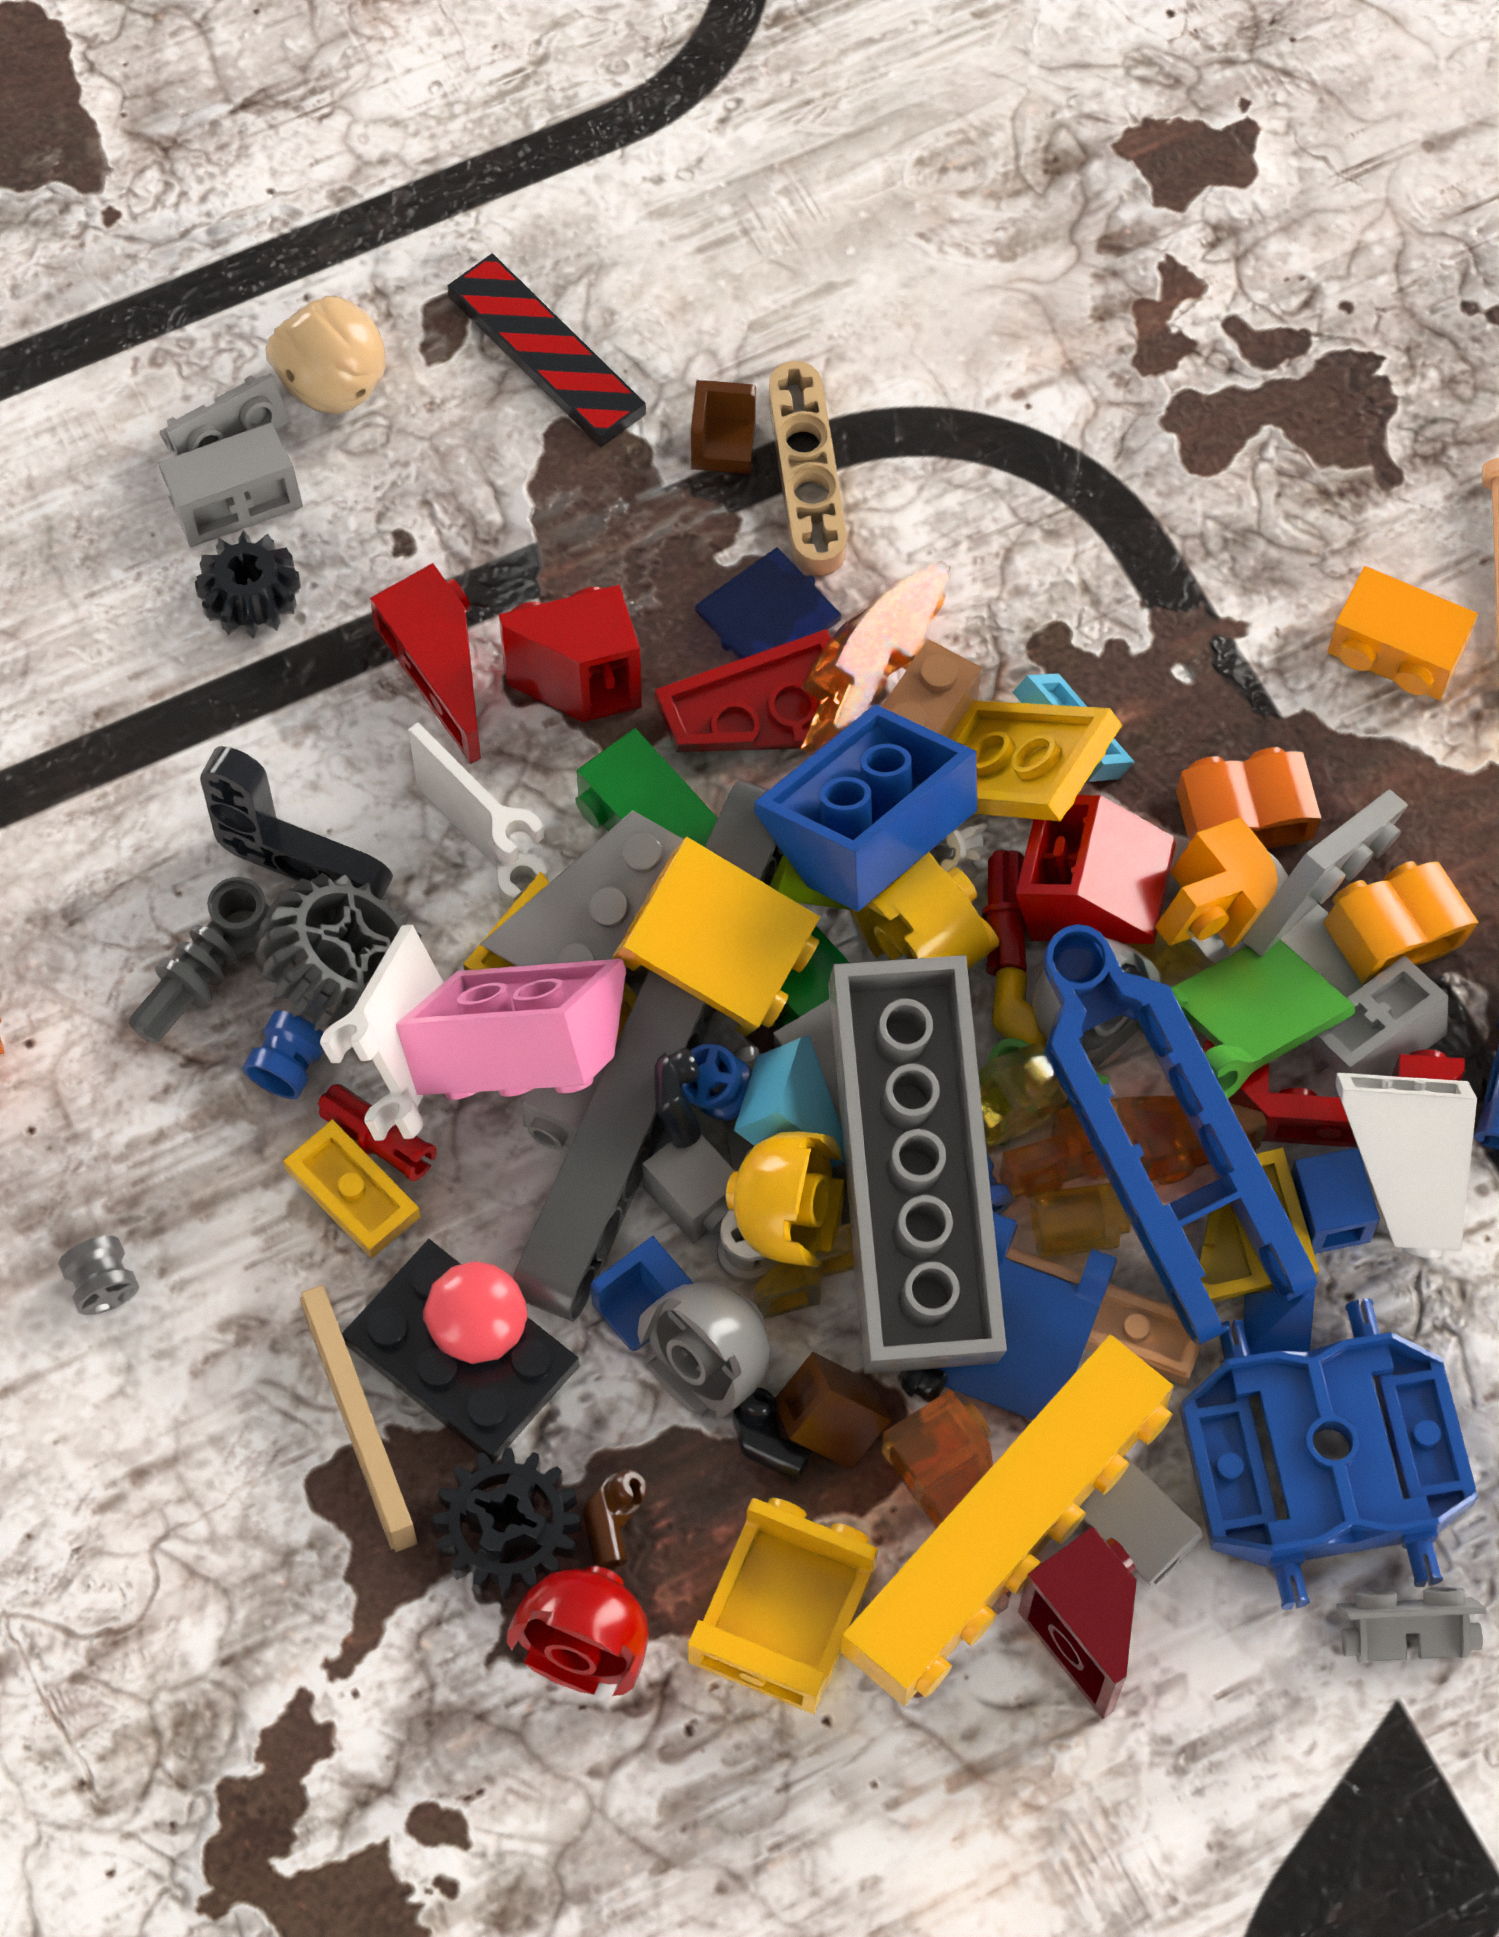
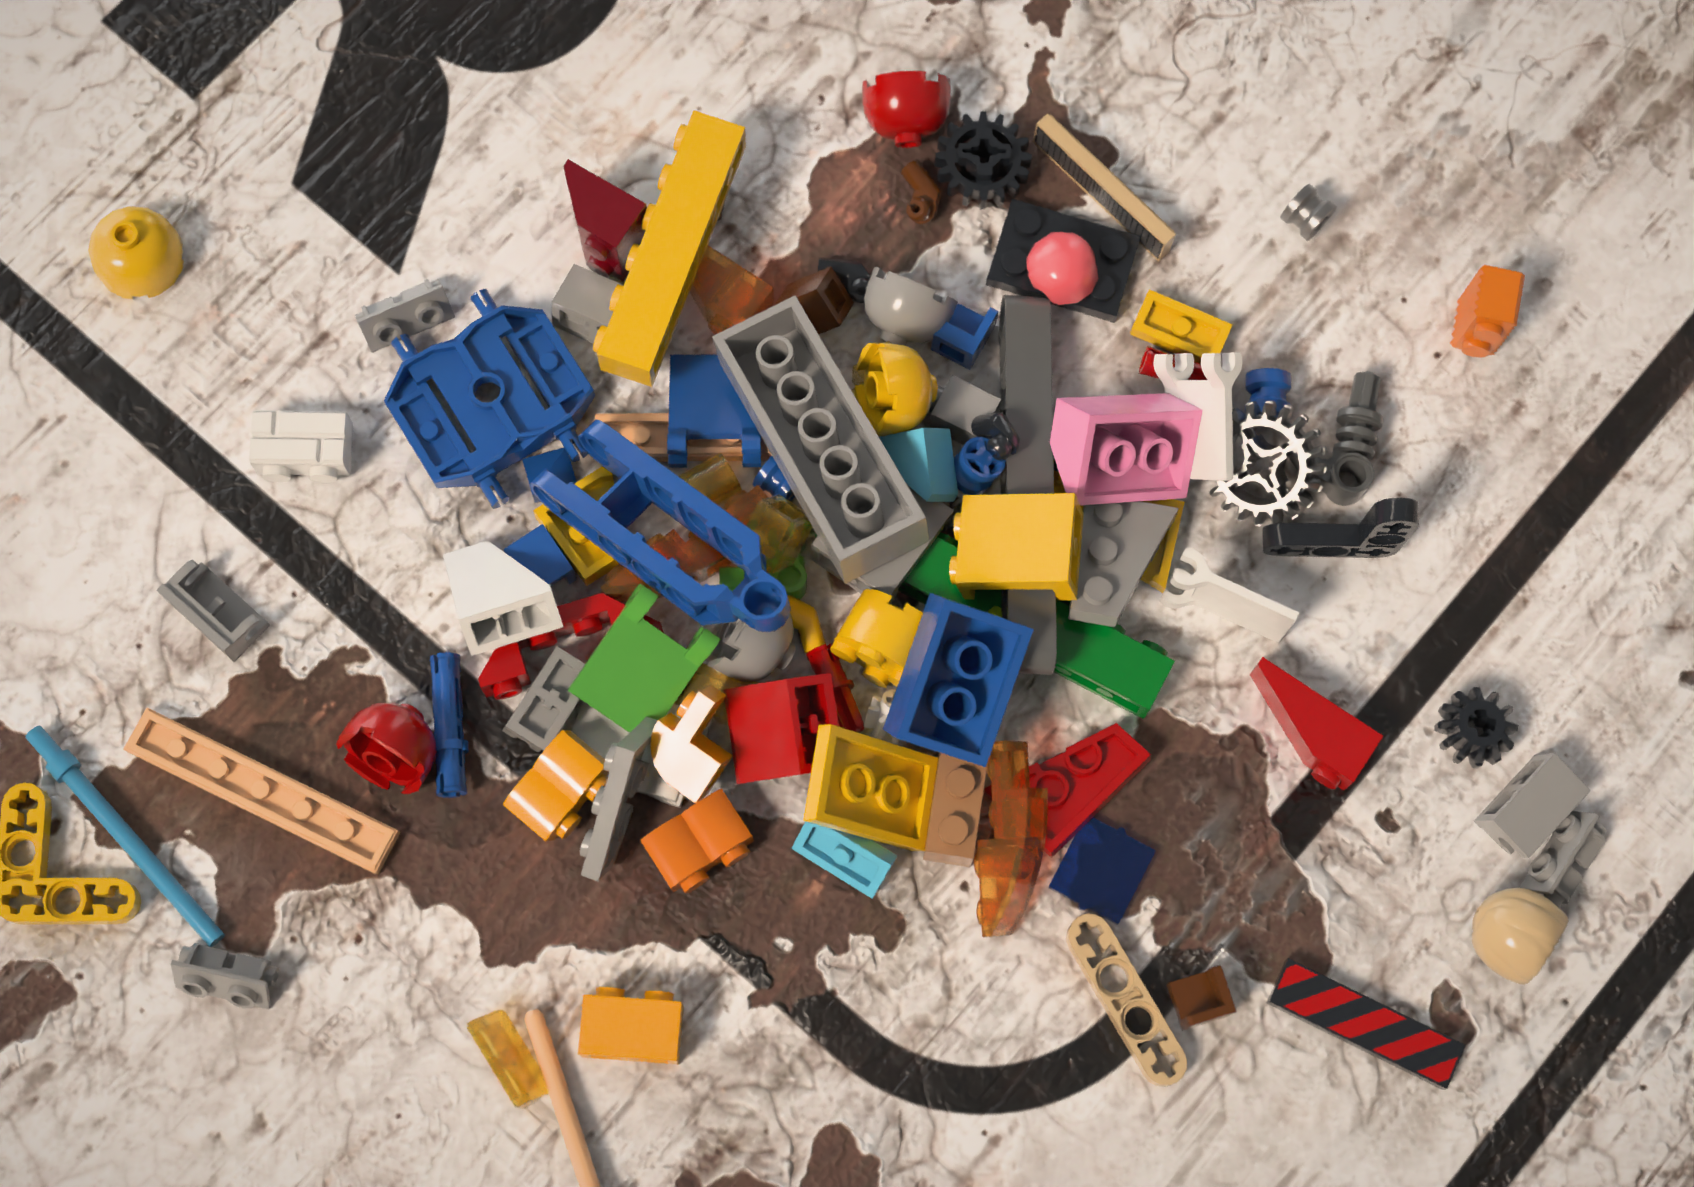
camera: 155 degrees right, 10 degrees up
red slope [498,584,642,722] -> none
yellow panel [688,1498,878,1715] -> none

